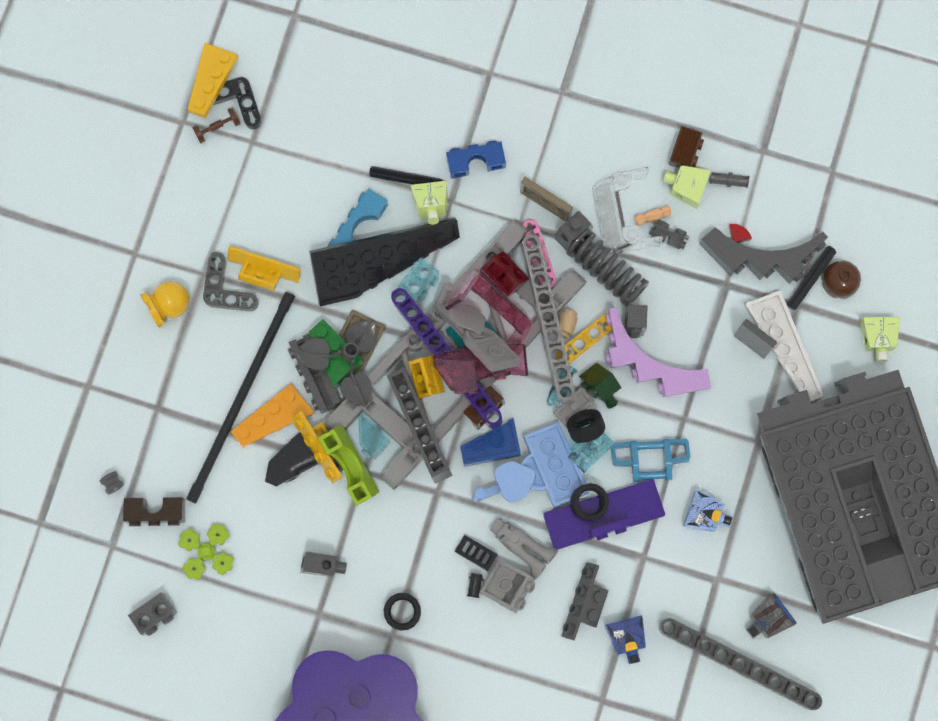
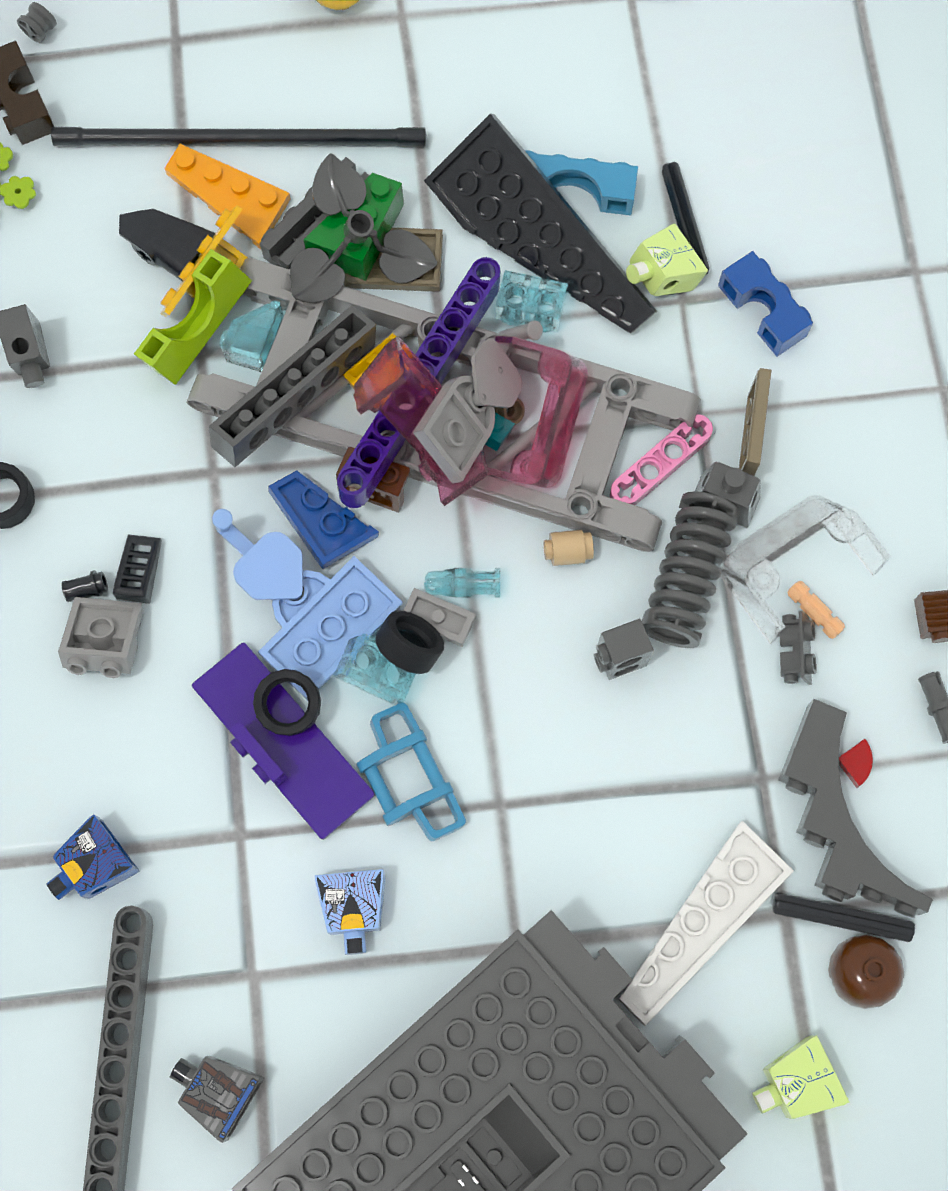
camera: 65 degrees right, 5 degrees down
dark grey beam [203,252,259,312] -> none
yellow bracket [227,246,301,291] -> none
dark red brick [482,251,529,297] -> none
light grey piece [490,518,558,580] -> none
light grey beam [522,234,575,403] -> none
yellow beam [556,313,611,364] -> none
dark grey bracket [562,562,609,640] -> none
dark green brick [579,362,622,409] -> none
lavender arch [605,308,711,397] -> none
yellowish green torso [663,166,711,209] -> none
tile [734,319,777,359] -> none

